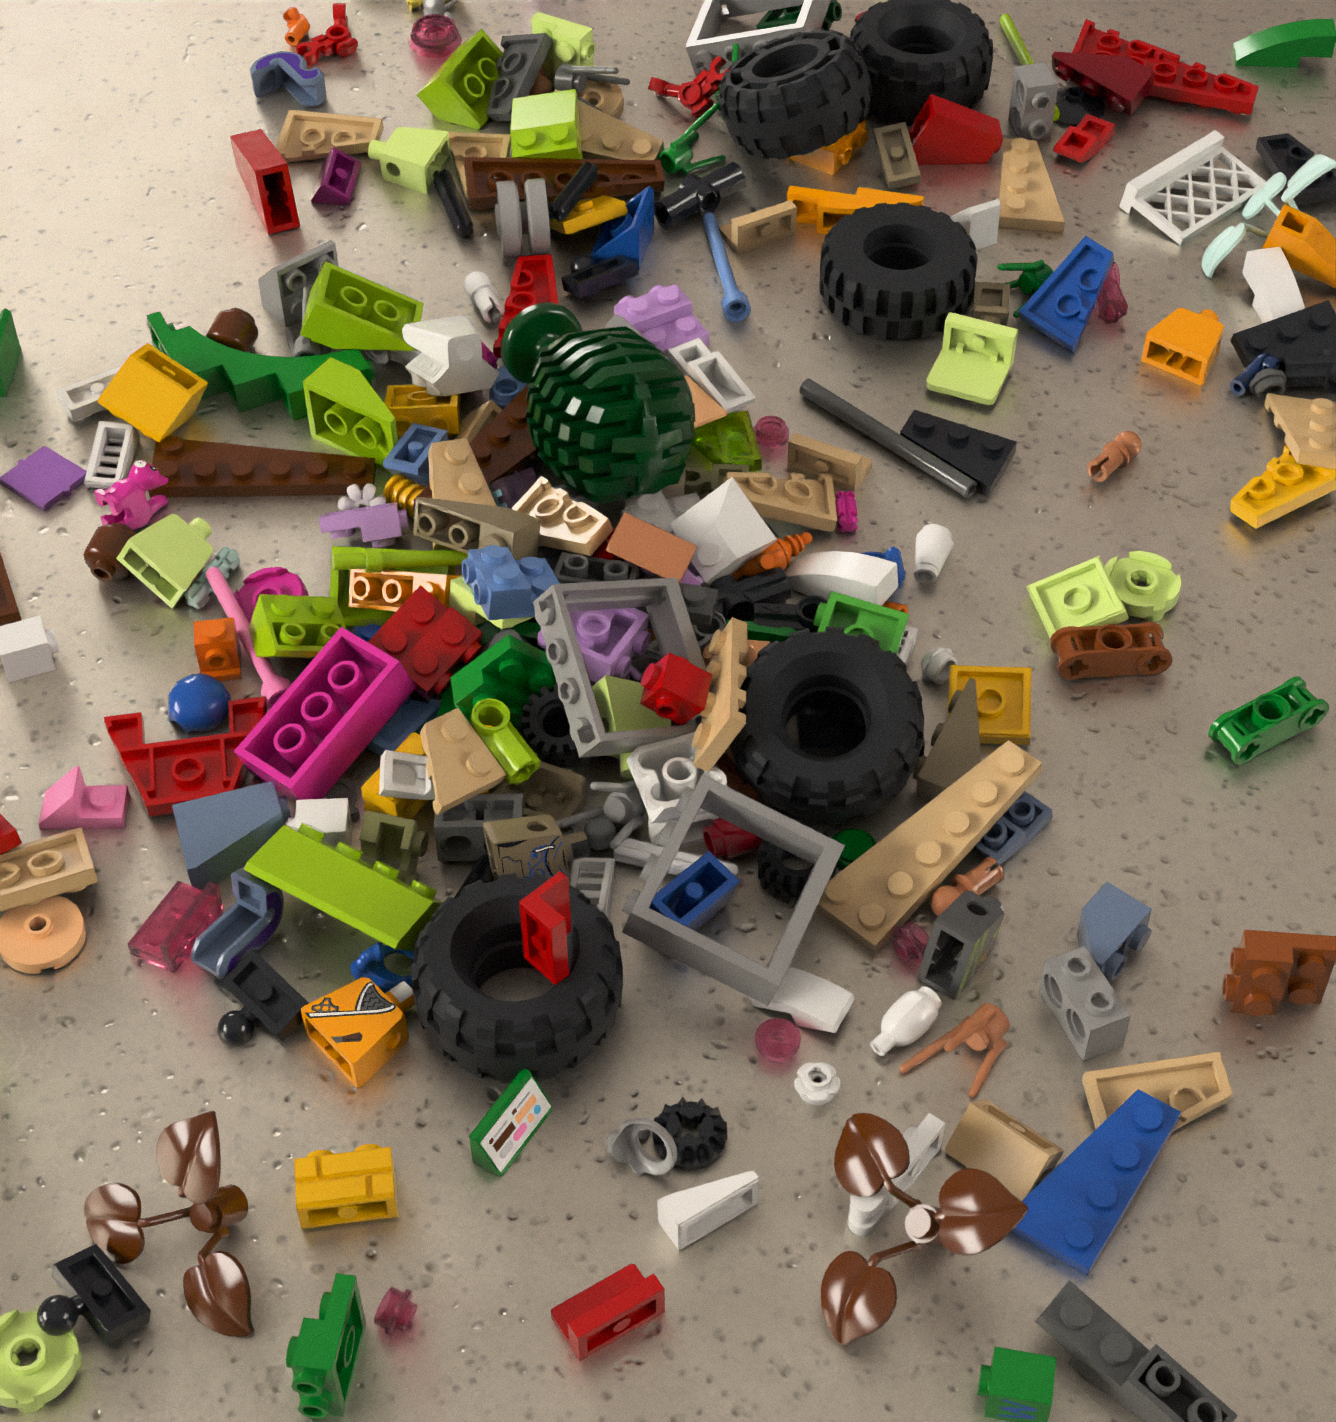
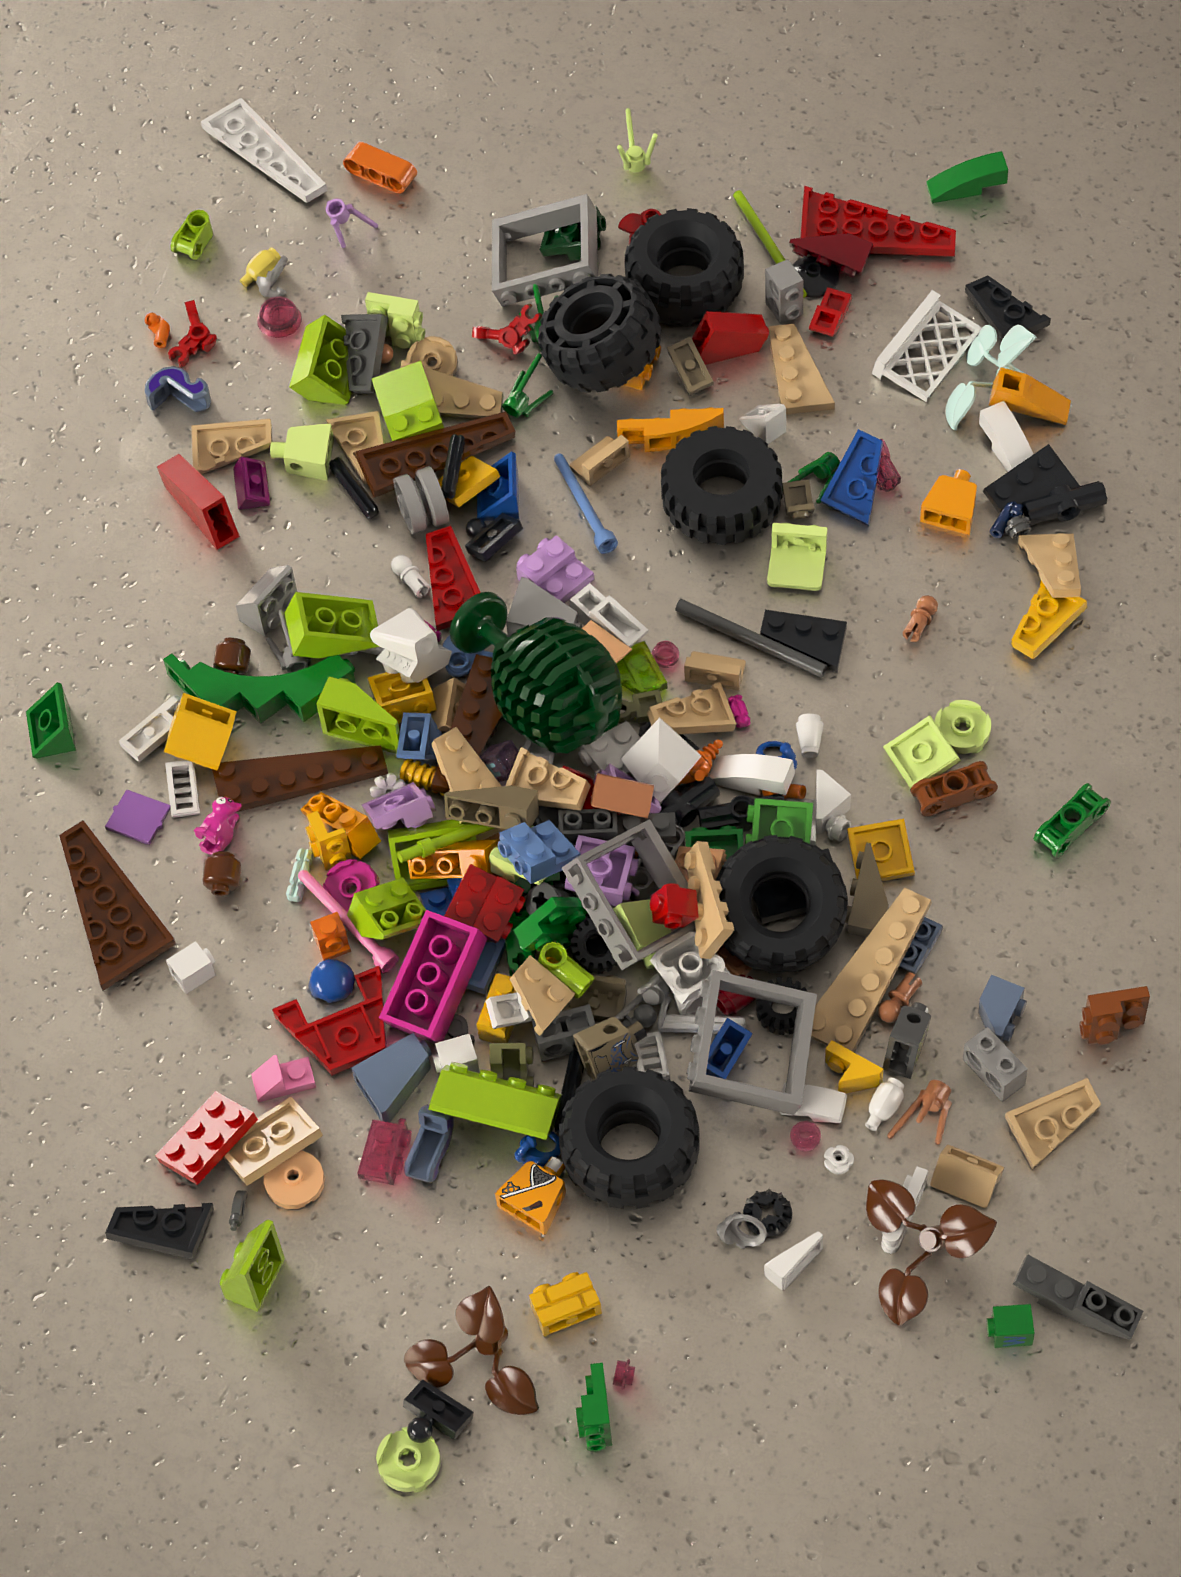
camera: 10 degrees left, 10 degrees up
yellowish green torso [116,513,214,609] -> none
black plate [217,949,309,1046] -> none
slope [469,1069,552,1176] -> none
red panel [519,871,571,985] -> none
red panel [551,1264,665,1362] -> none
dark grey plant [554,63,630,112] -> none
black piece [654,162,746,229] -> none
green piece [831,828,877,870] -> none
clear pink plate [892,921,929,963] -> none
blue wing [1012,1089,1181,1276] -> none
none -> light orange slope [300,792,381,859]
none -> yellow bracket [305,811,352,871]
none -> white slope [816,770,851,834]
none -> yellow slope [825,1040,883,1094]

